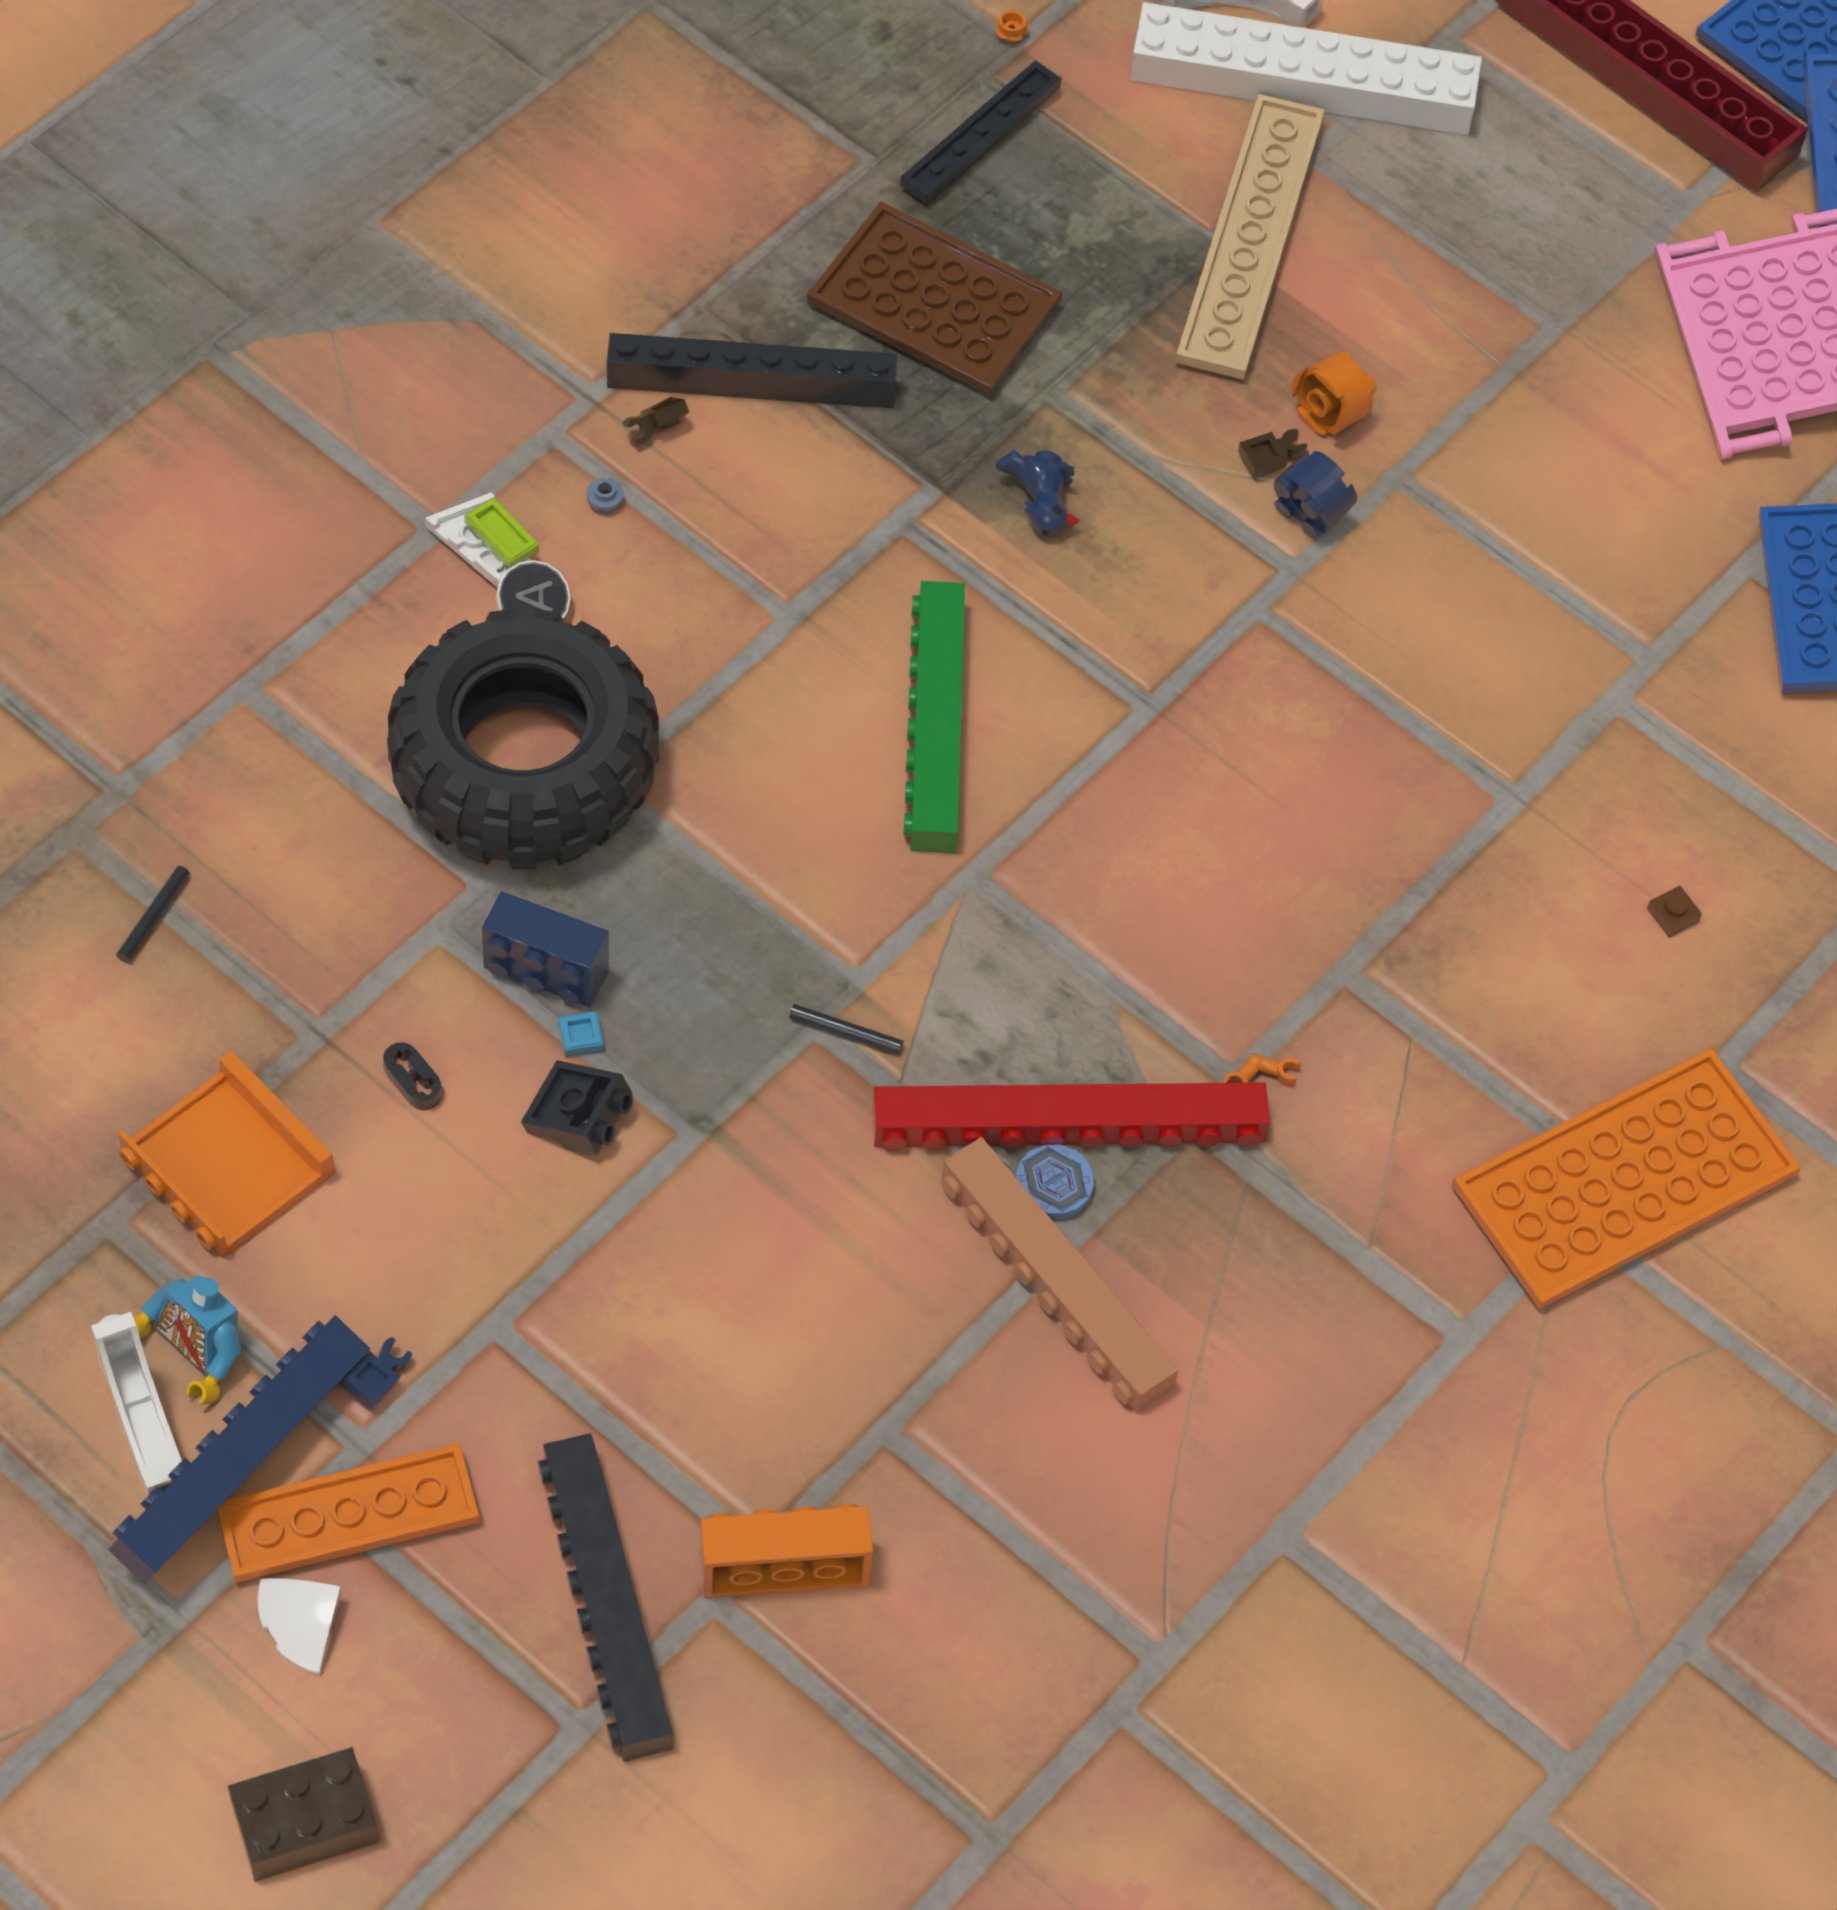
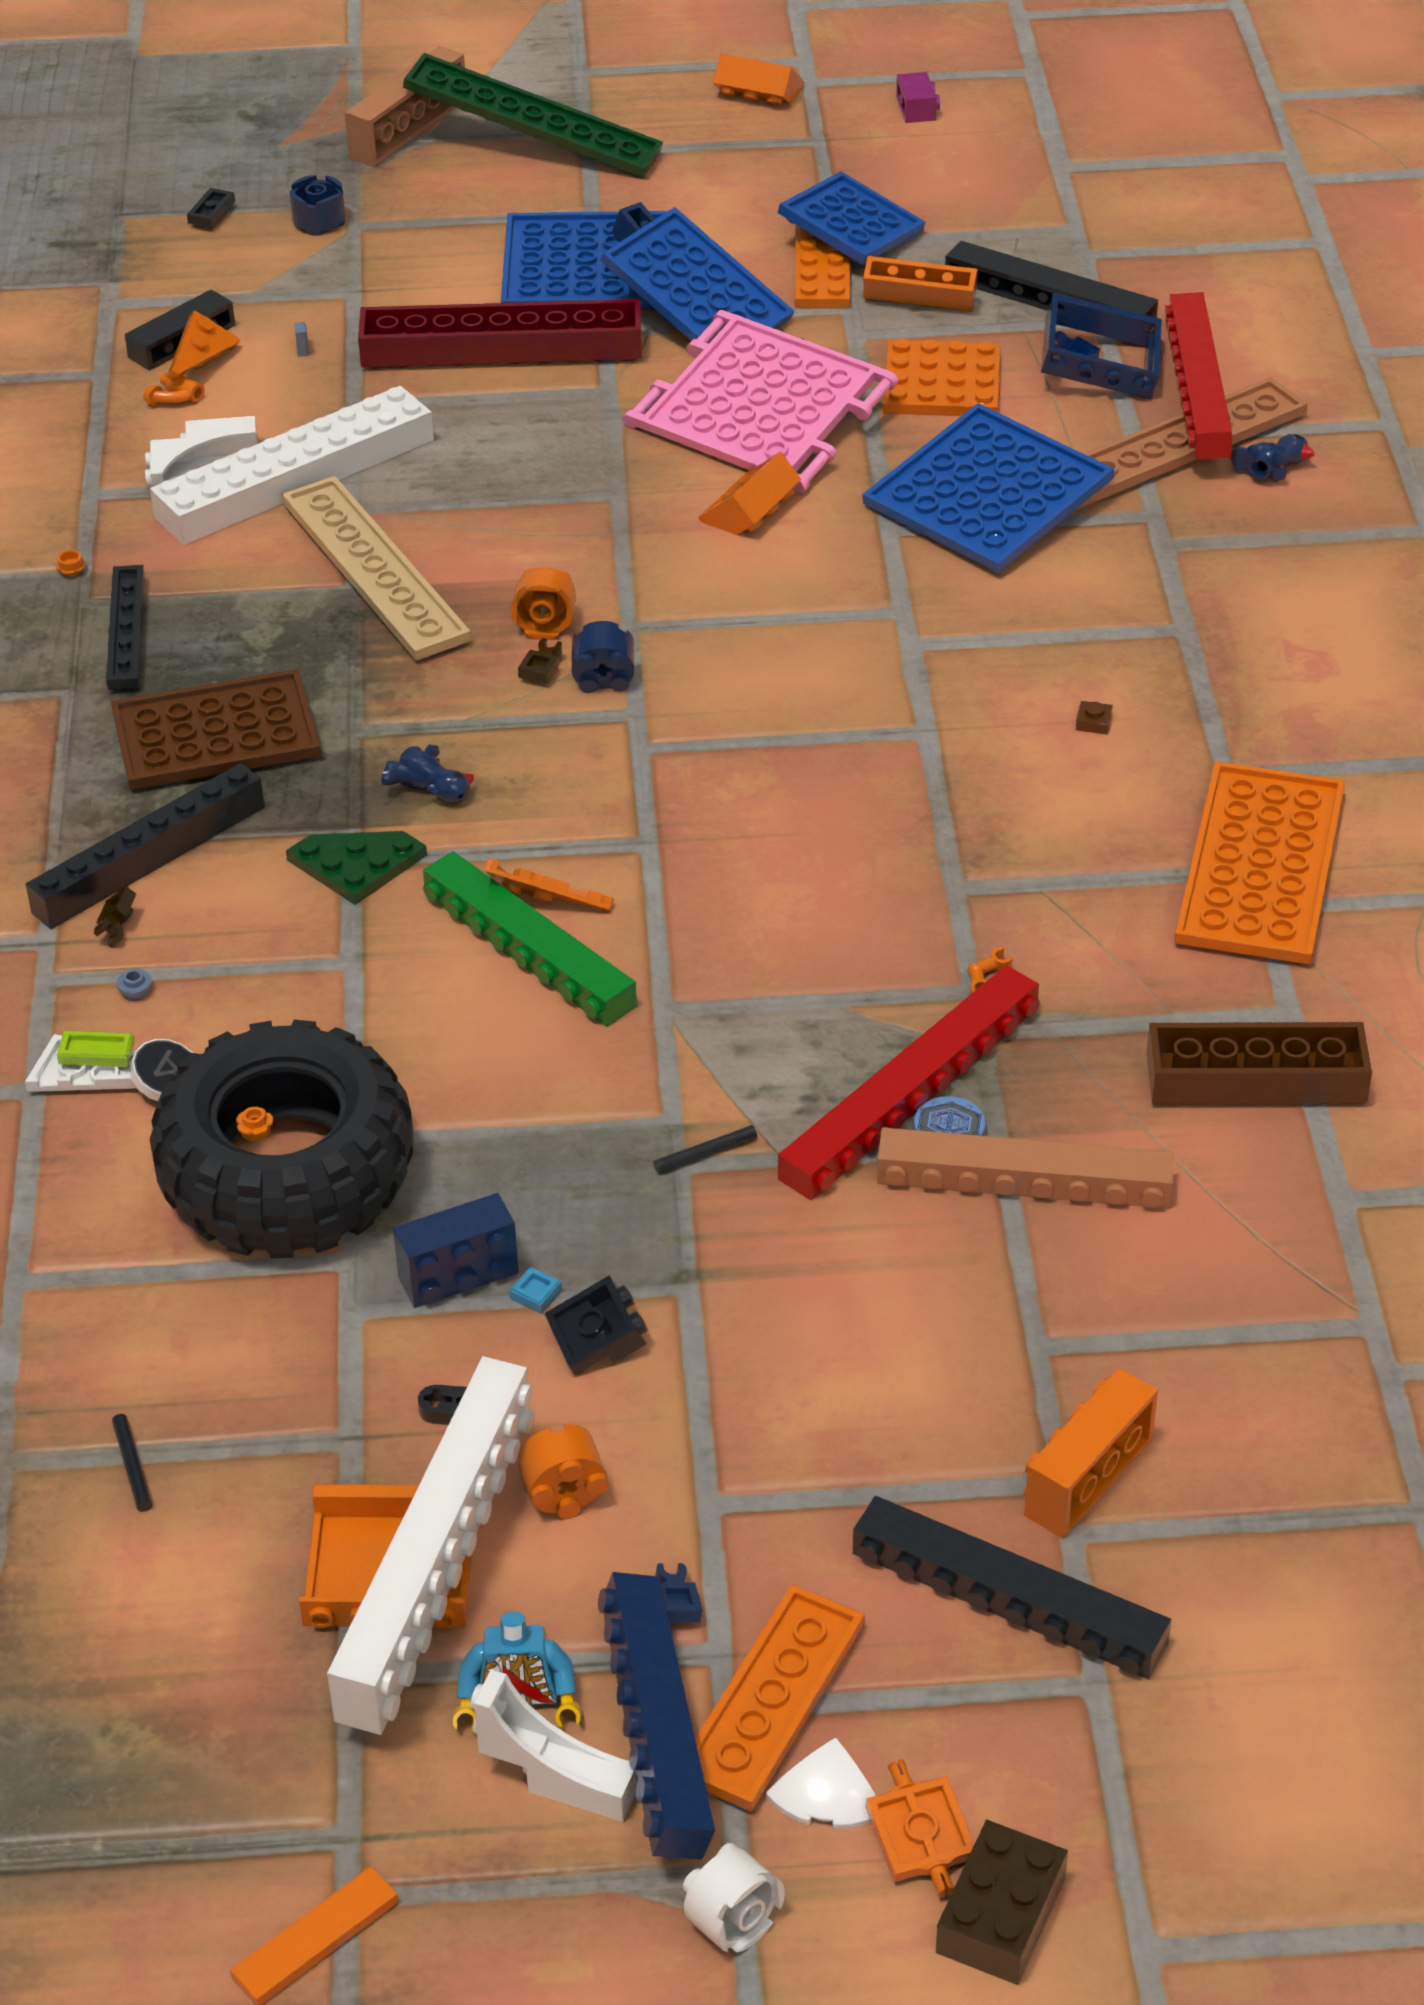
camera: 40 degrees left, 15 degrees down
none -> orange plate [236,1107,273,1141]
none -> dark green plate [286,831,427,905]
none -> white brick [327,1356,534,1735]
none -> orange wing [485,858,614,912]
none -> orange brick [518,1424,609,1519]
none -> white brick [683,1843,785,1952]
none -> orange slope [698,451,802,535]
none -> orange plate [865,1759,974,1898]
none -> reddish brown brick [1146,1022,1372,1103]

